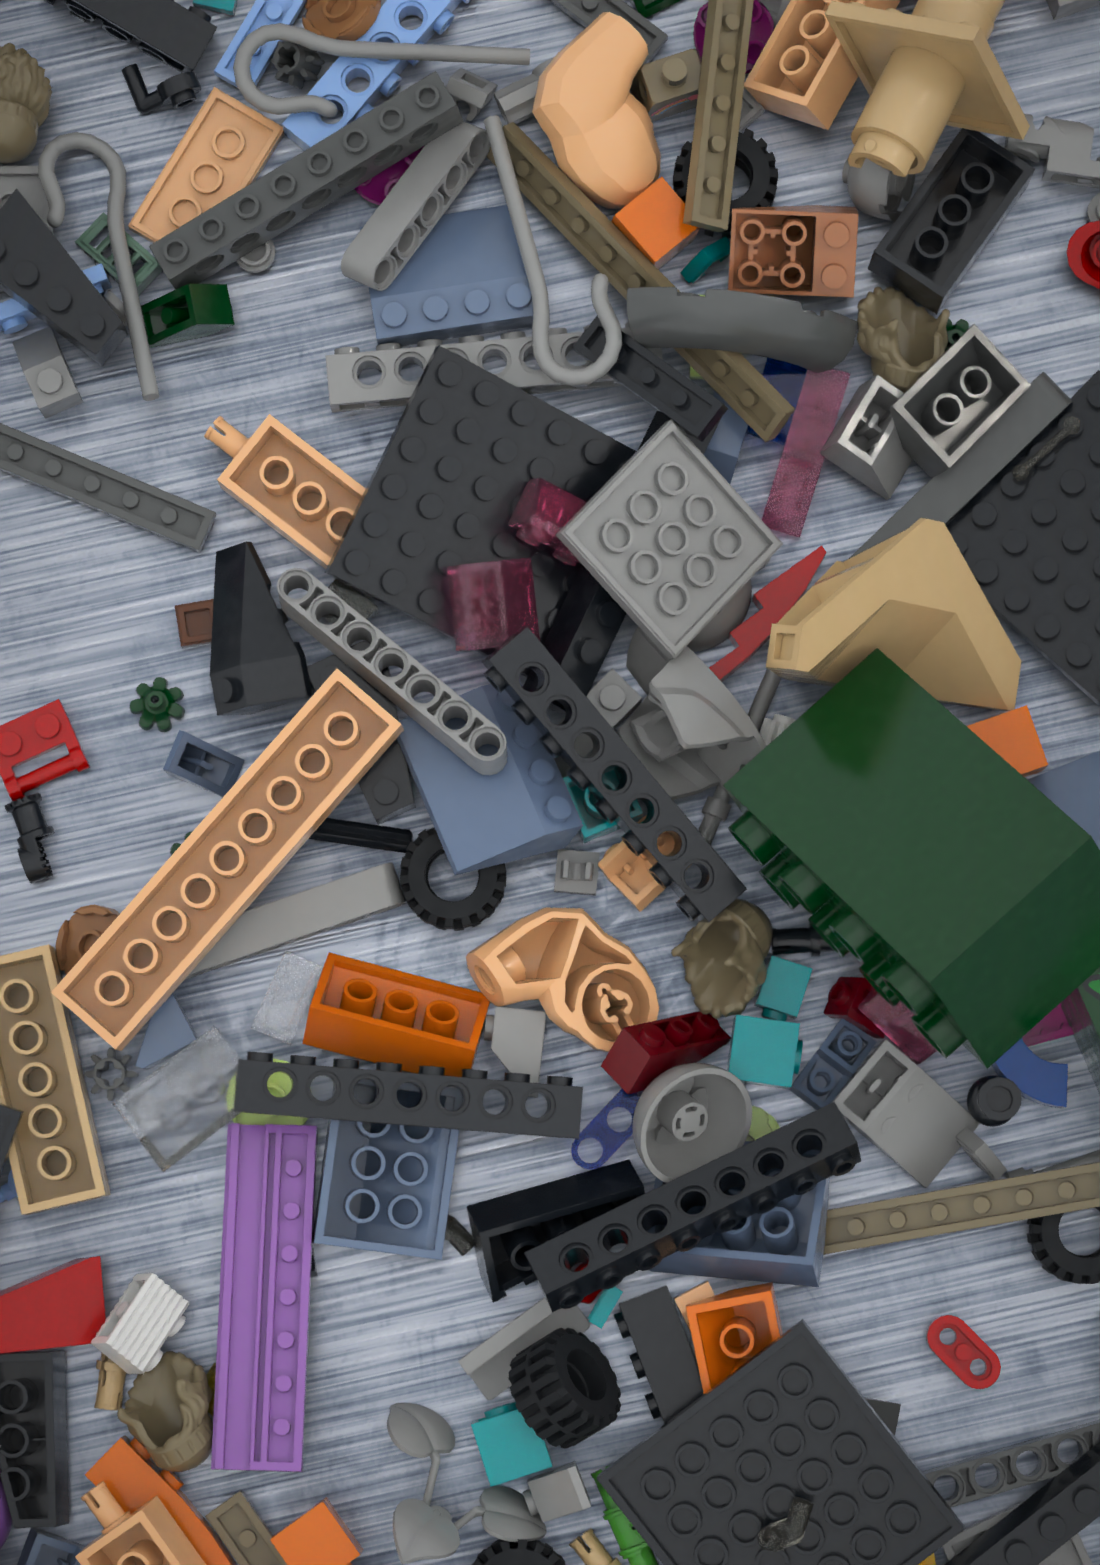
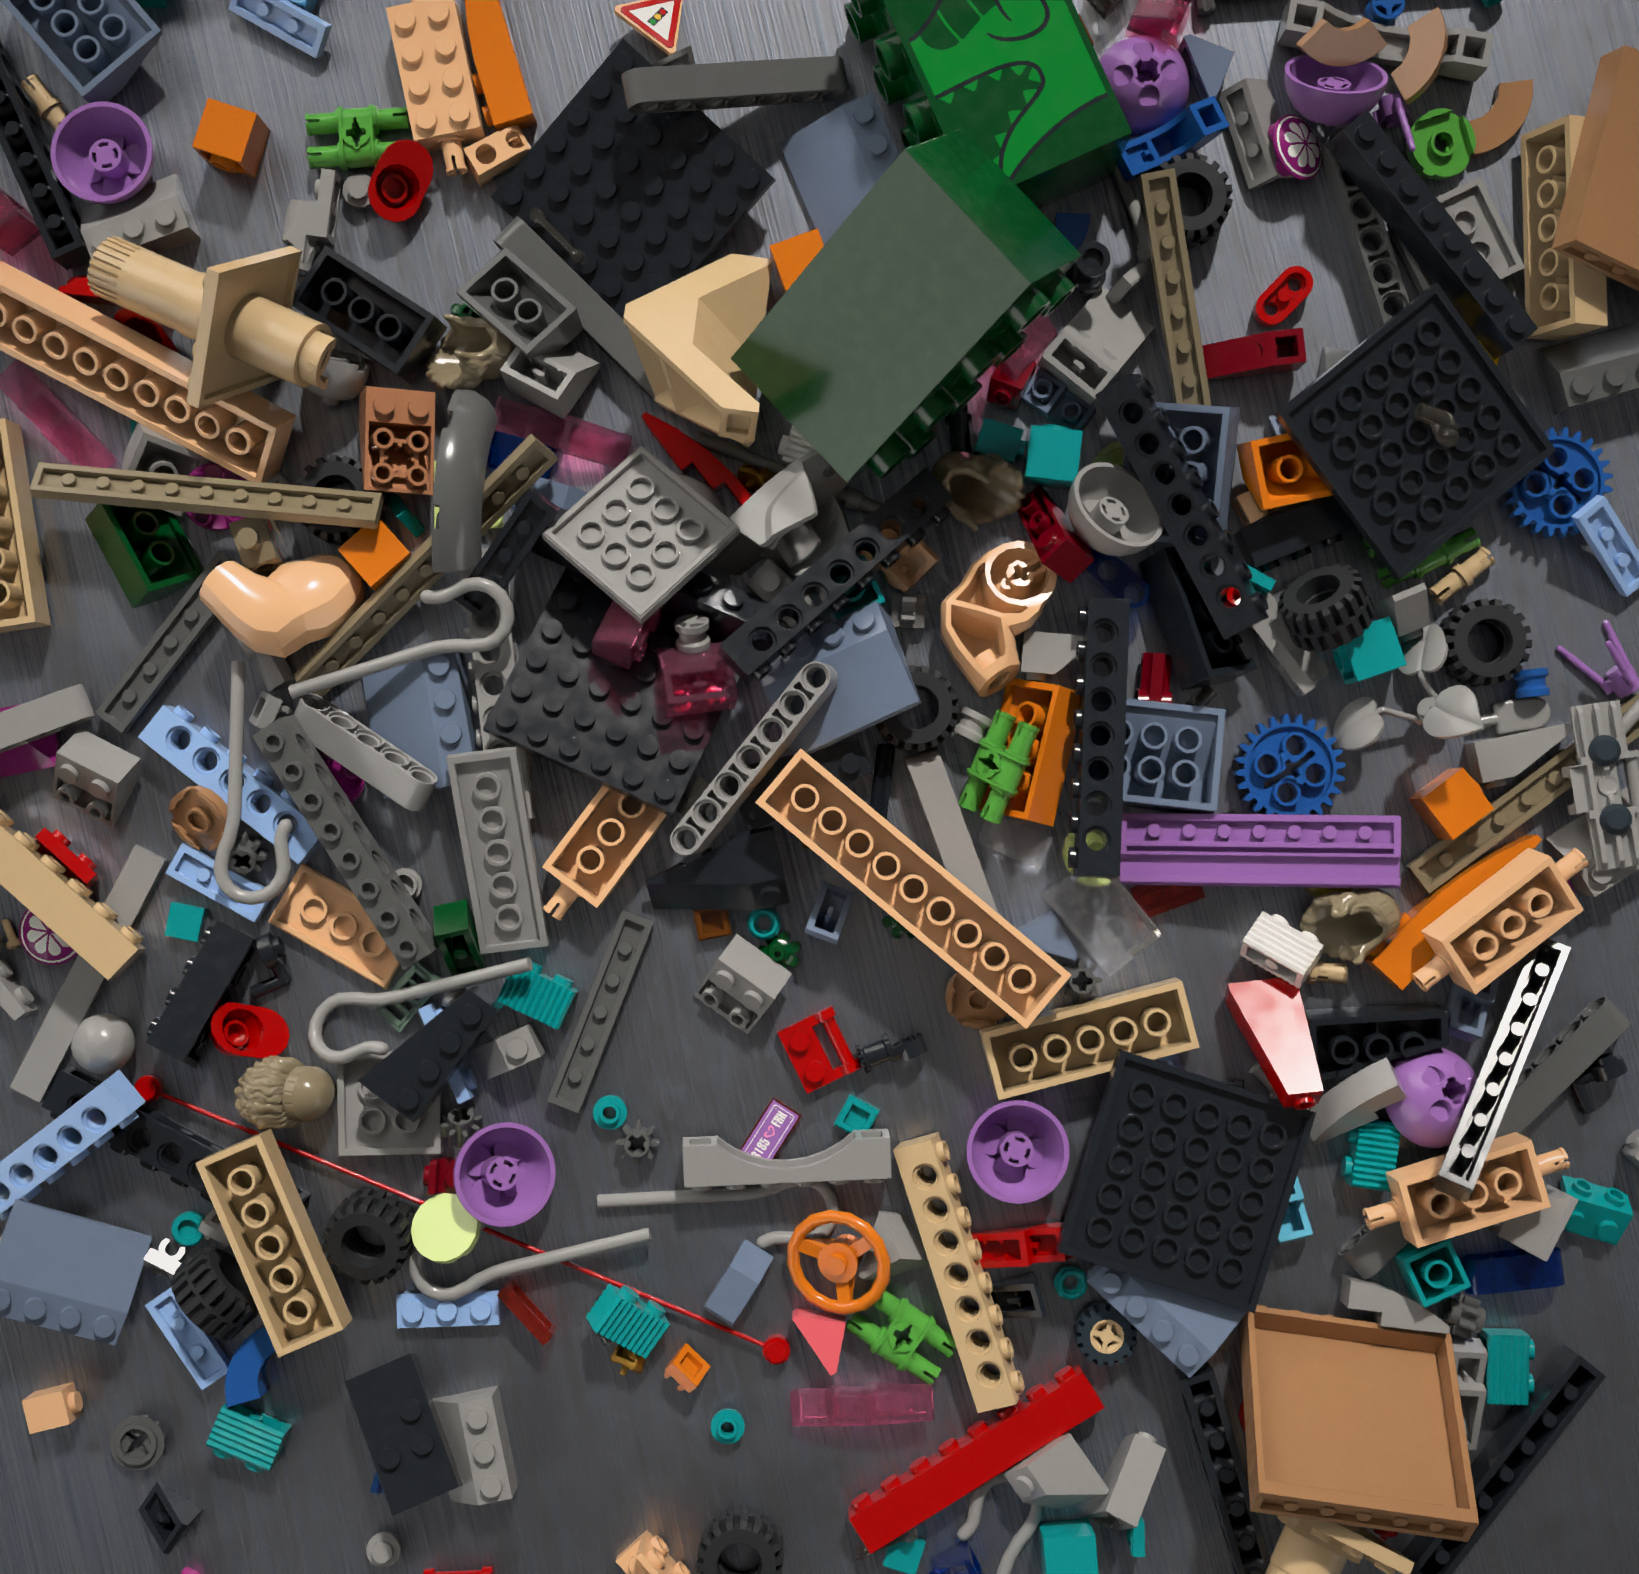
camera: 85 degrees left, 5 degrees up
none -> red piece [208,1002,290,1059]
none -> light grey plate [446,746,549,954]
none -> teal brick [496,961,579,1030]
none -> light grey wheel [674,614,711,654]
none -> light grey slope [693,934,792,1034]
none -> pearl gold piece [737,463,773,492]
none -> teal plate [747,907,781,940]
none -> light grey wheel [952,707,992,746]
none -> bright green pin [958,709,1040,825]
none -> clear red tile [1129,885,1205,920]
none -> dark red piece [1134,653,1172,703]
none -> dark red slope [1202,328,1307,381]
none -> blue gear [1232,714,1346,815]

